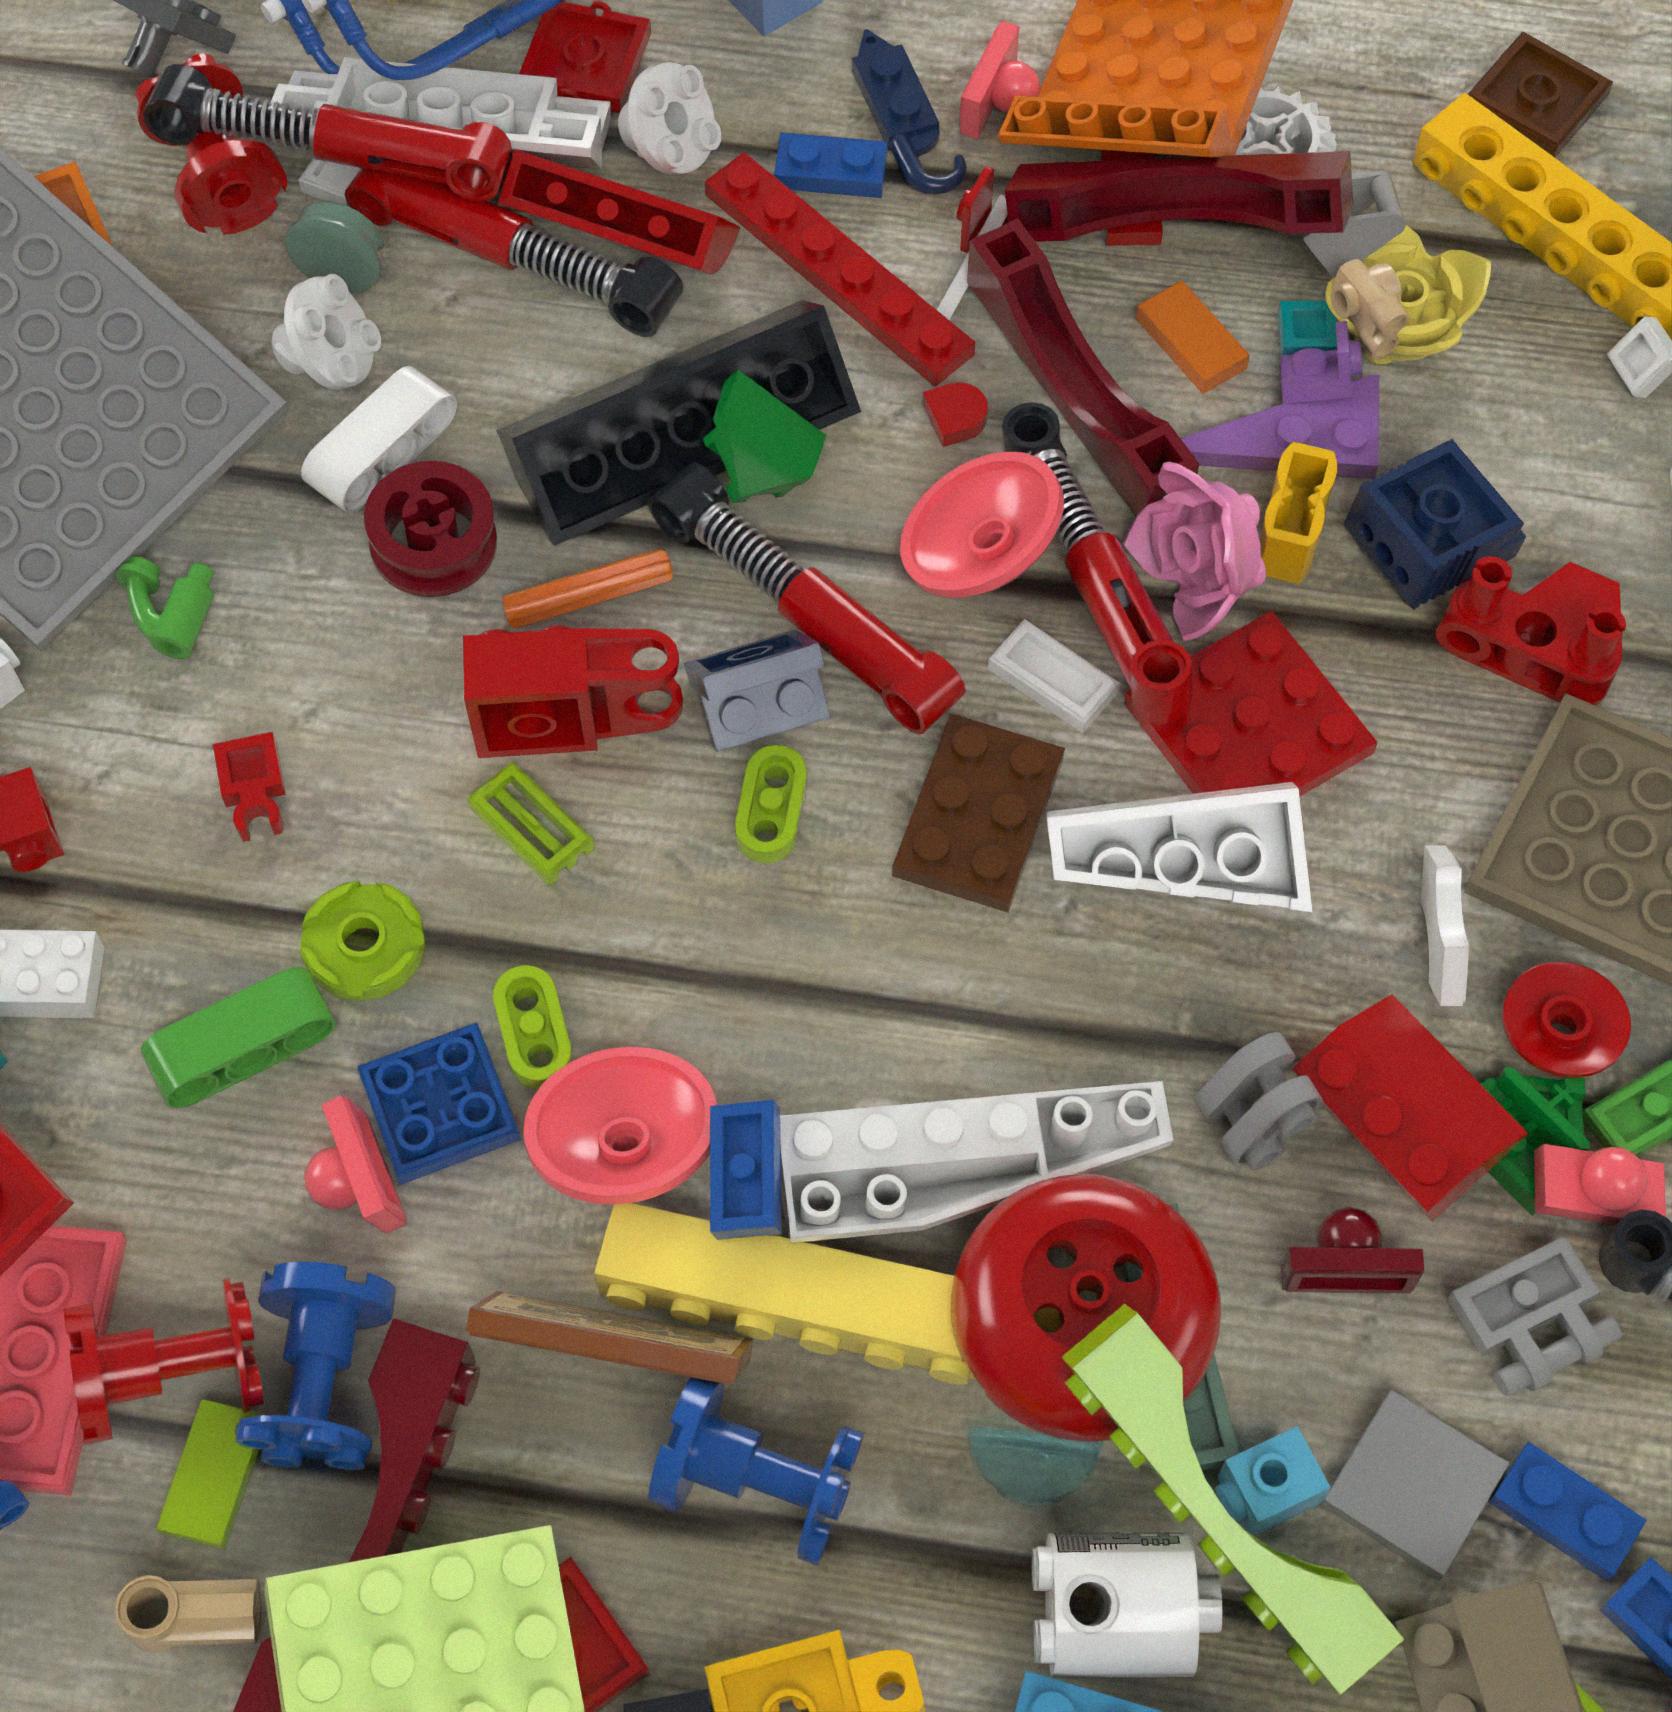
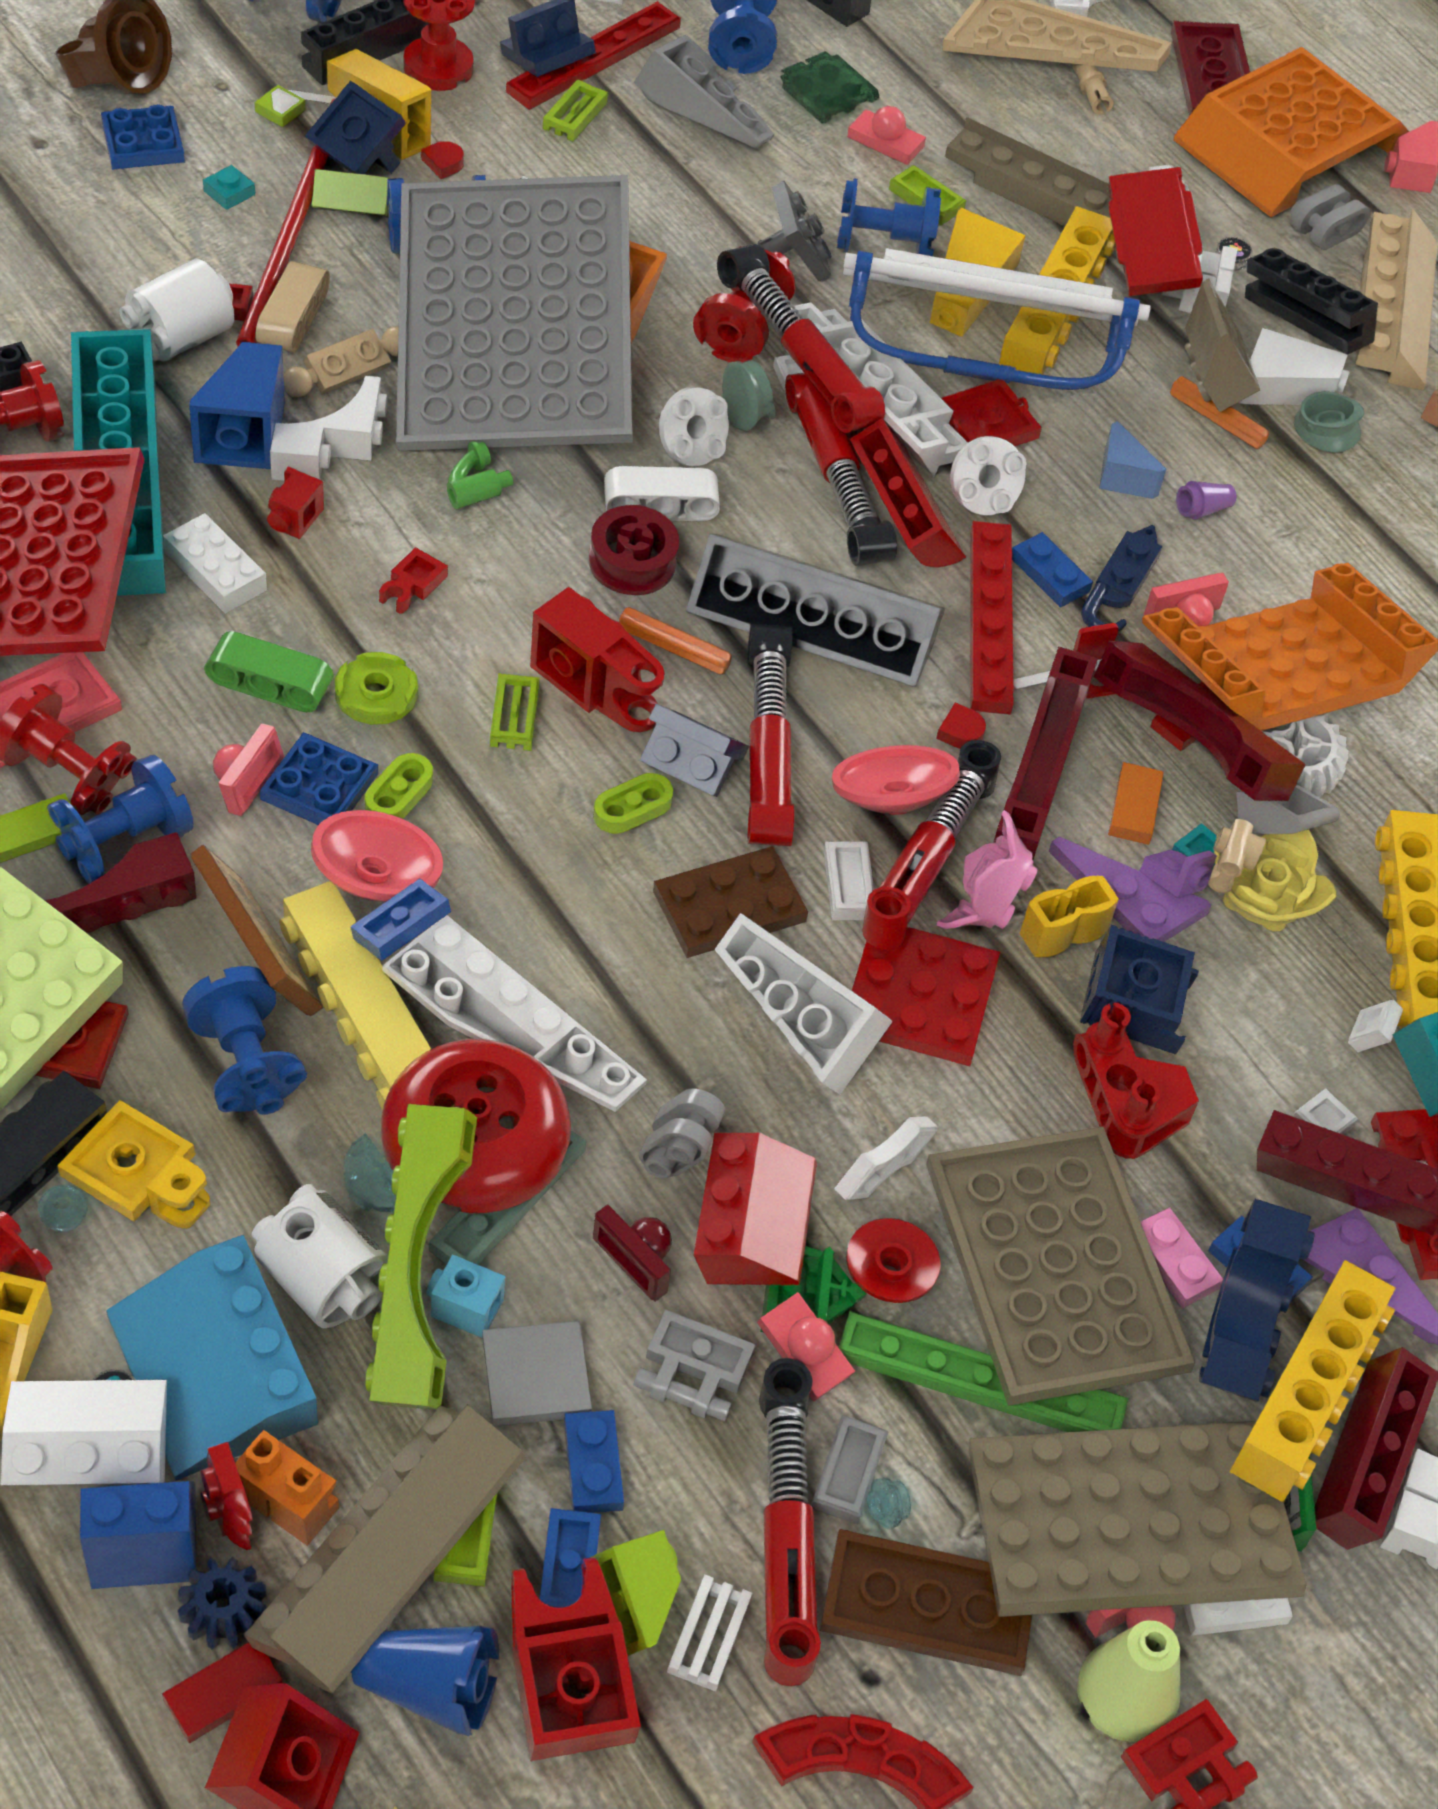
camera: 40 degrees right, 10 degrees down
green slope [703,370,826,503] -> none

